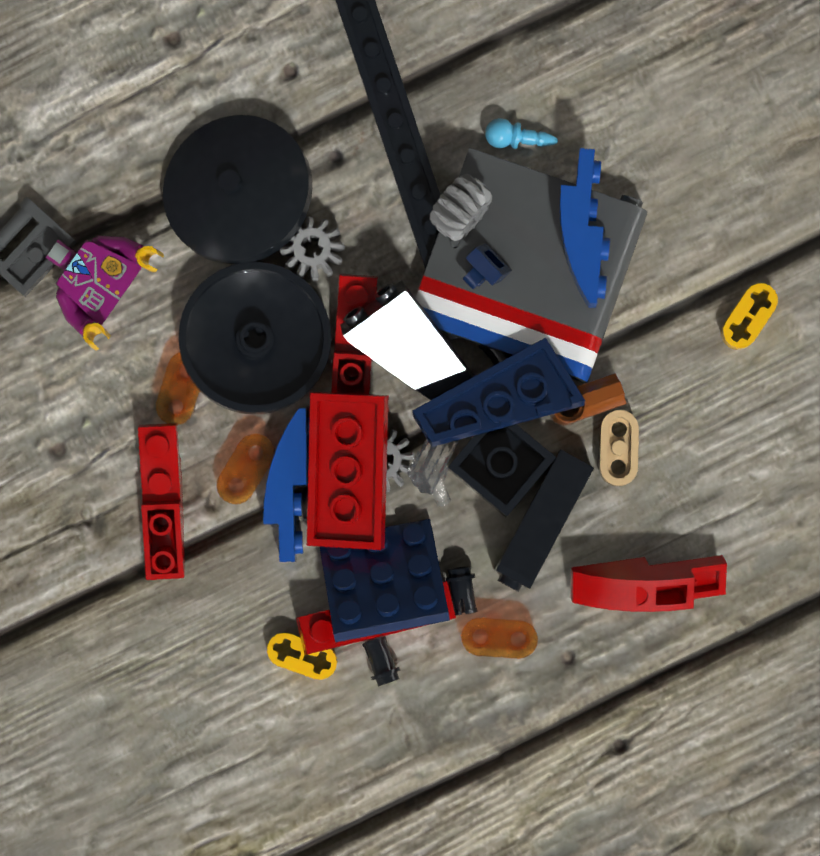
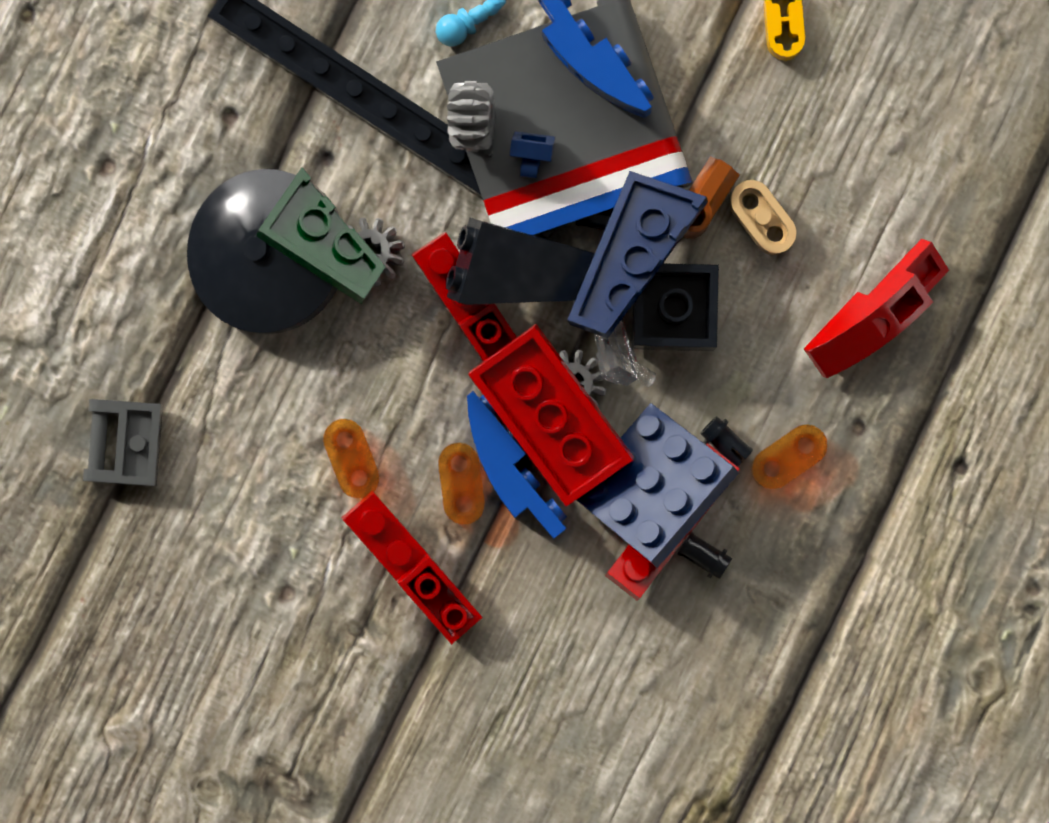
camera: 45 degrees left, 0 degrees up
magenta torso [45,236,164,350] -> none
black dish [179,262,331,415] -> none
yellow beam [267,632,338,680] -> none
black slope [494,450,594,592] -> none
none -> wing [256,167,386,304]

